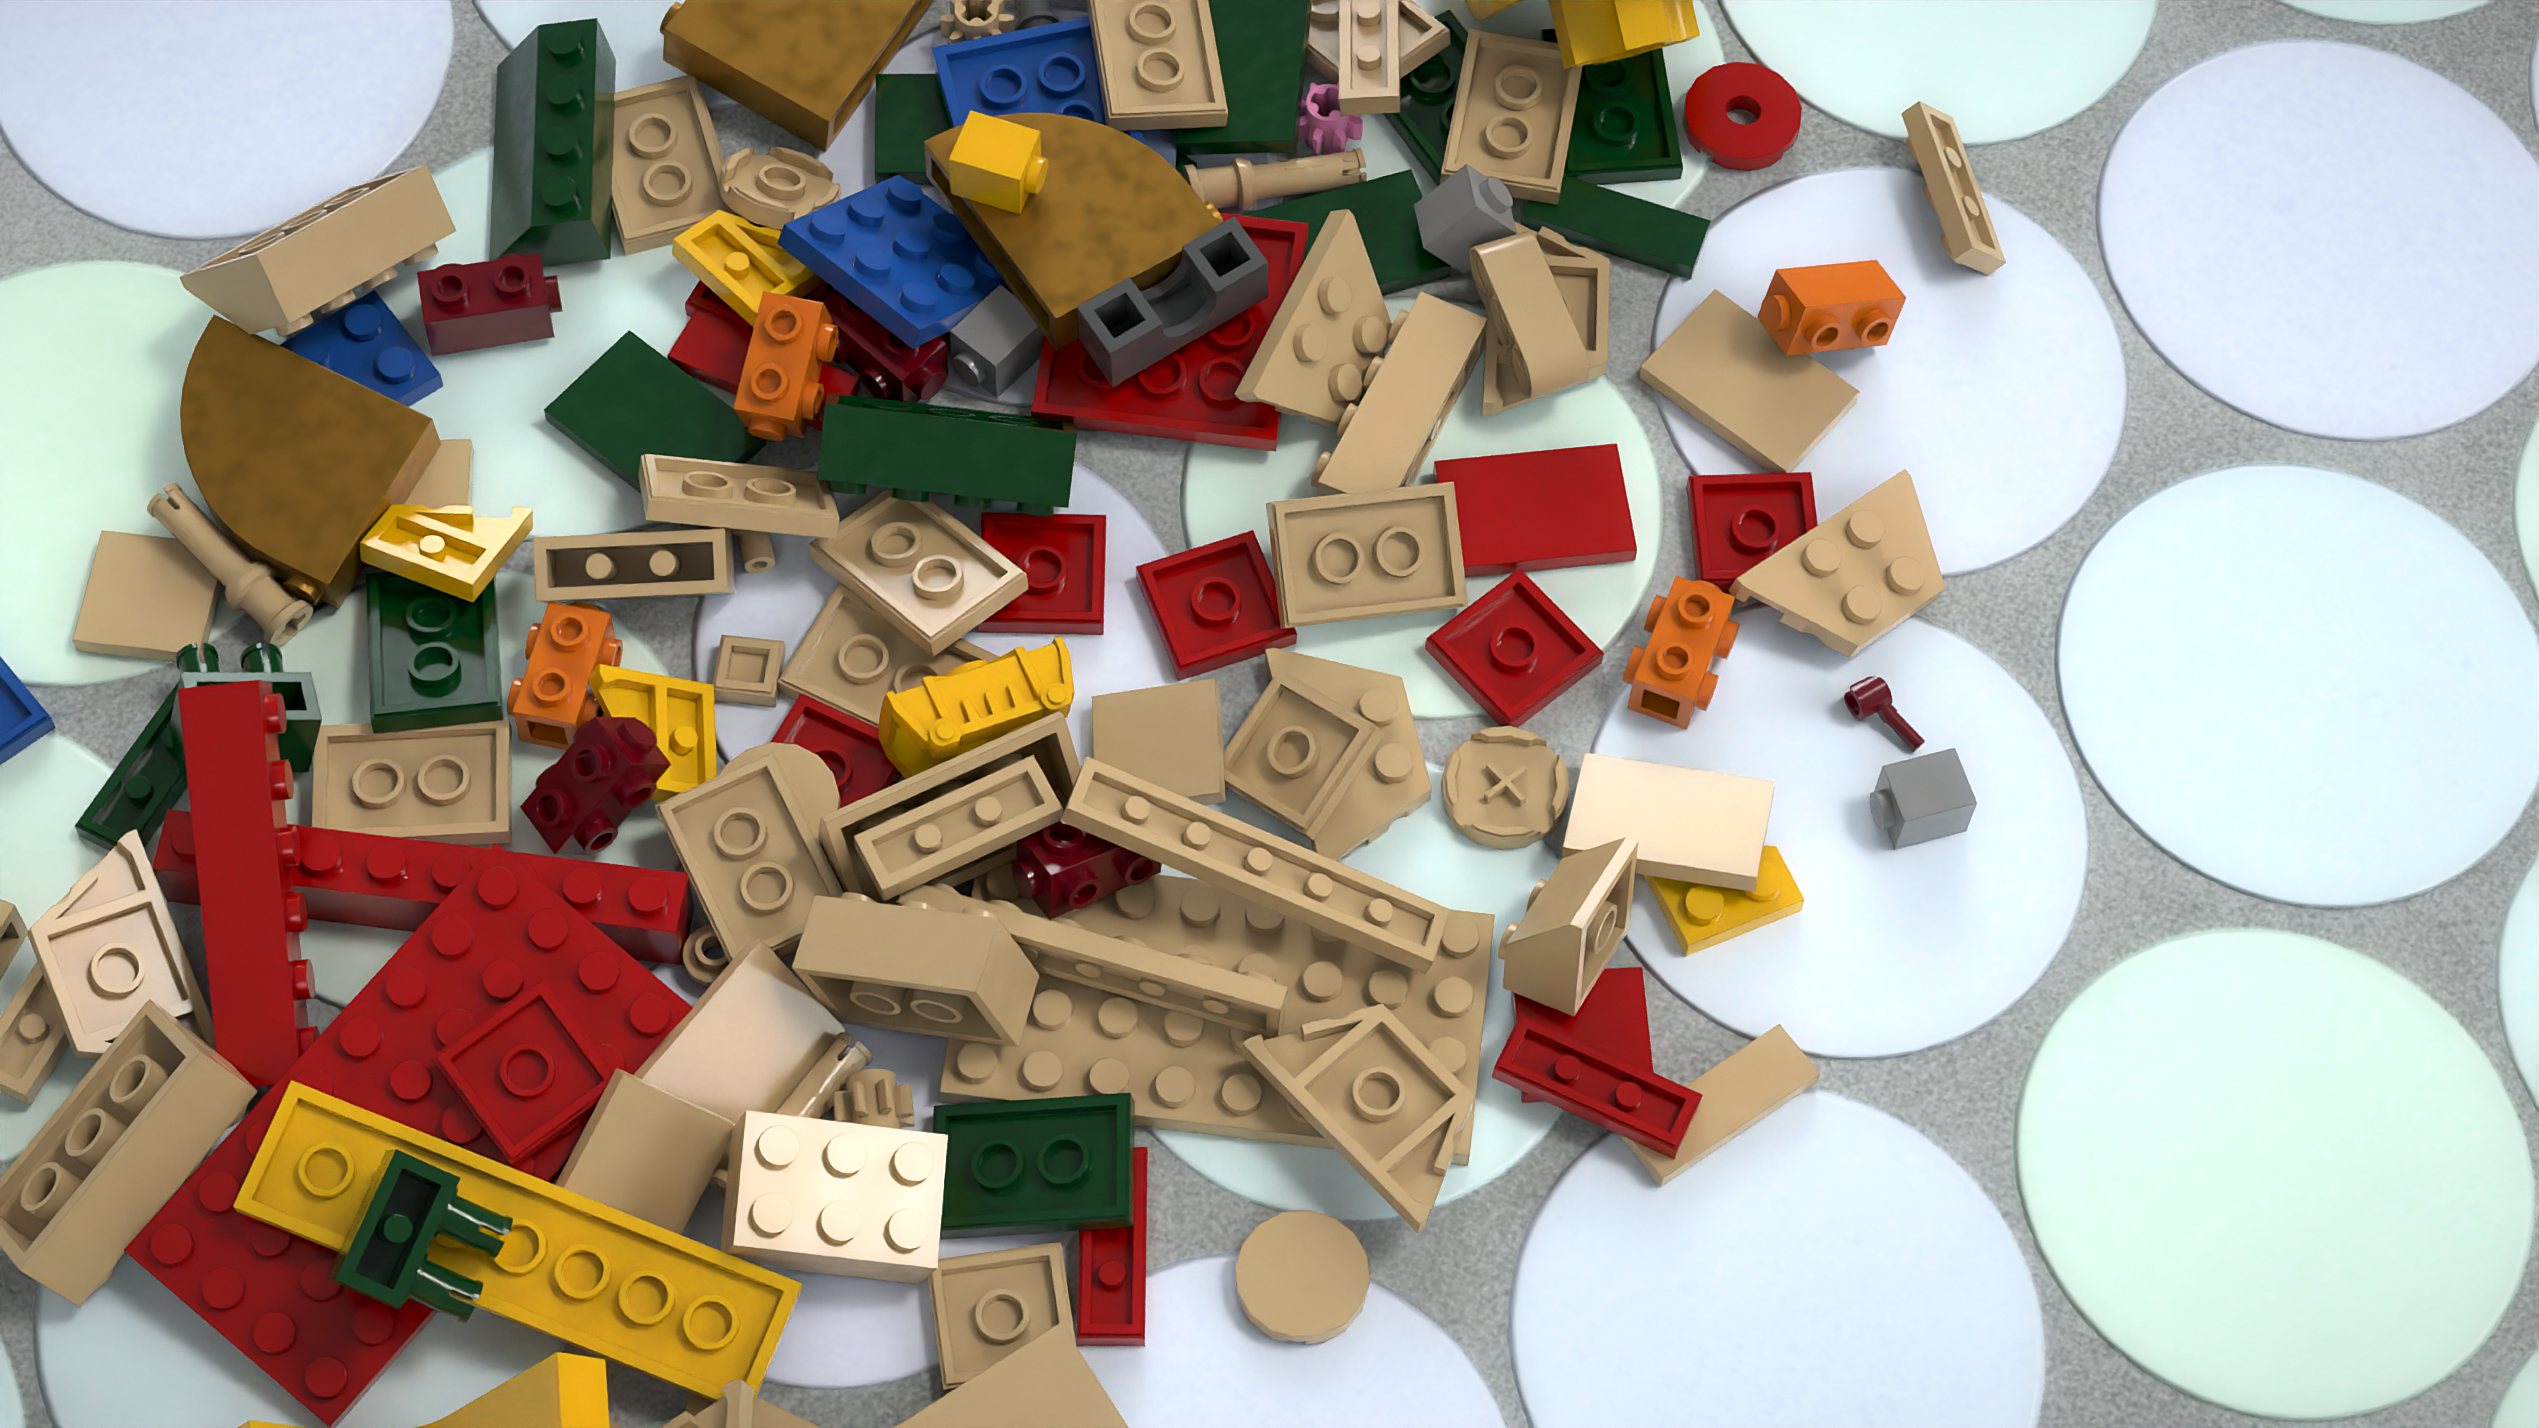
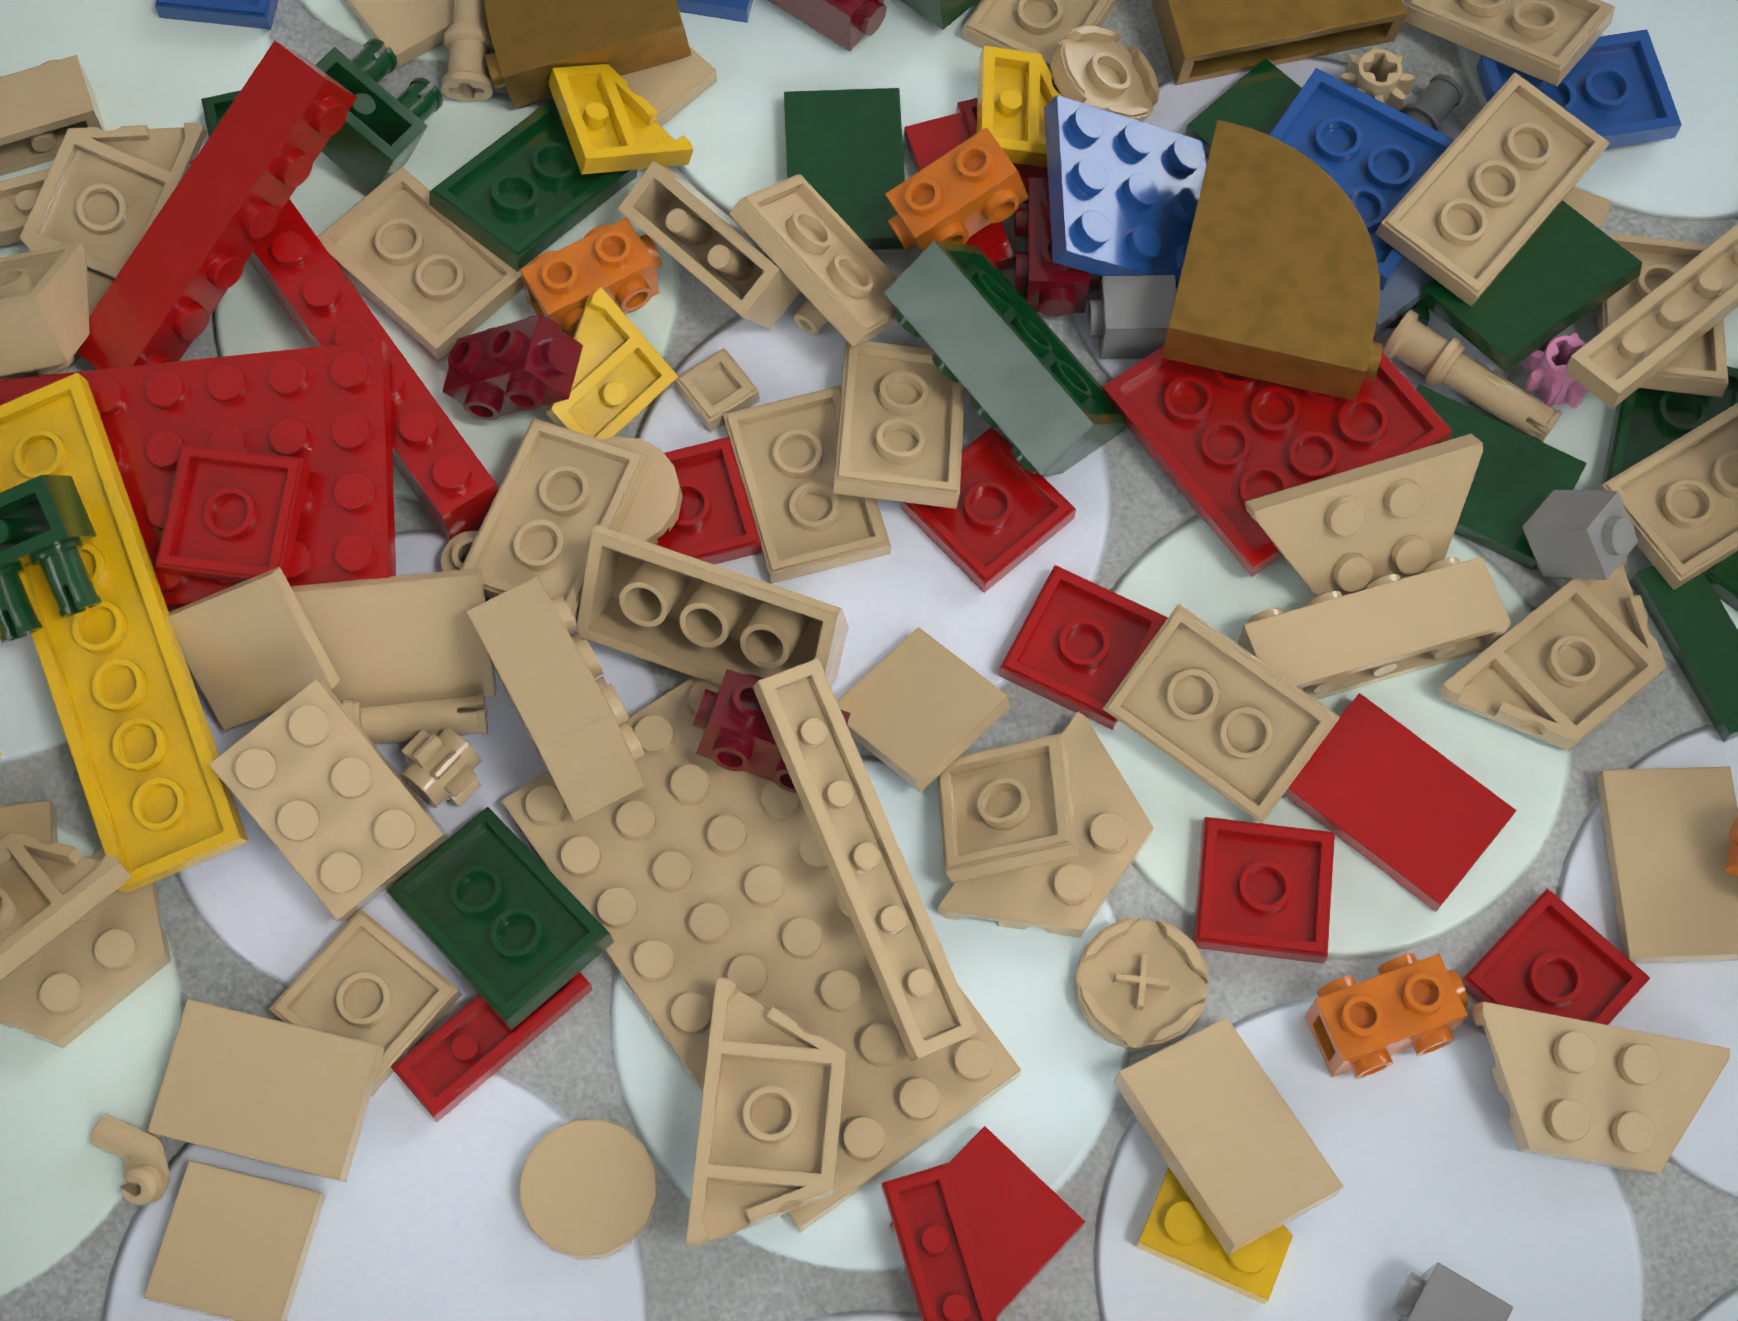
camera: 50 degrees right, 5 degrees up
tan plate [854,755,1063,901] -> none
yellow piece [878,637,1075,779] -> none
tan plate [897,882,1288,1038] -> none
yellow brick [949,110,1048,215] -> none
dark grey arch [1077,216,1268,387] -> none
tan beam [1469,231,1589,399] -> none
tan slope [1498,837,1638,1016] -> none
dark red hand [1844,676,1925,752] -> none

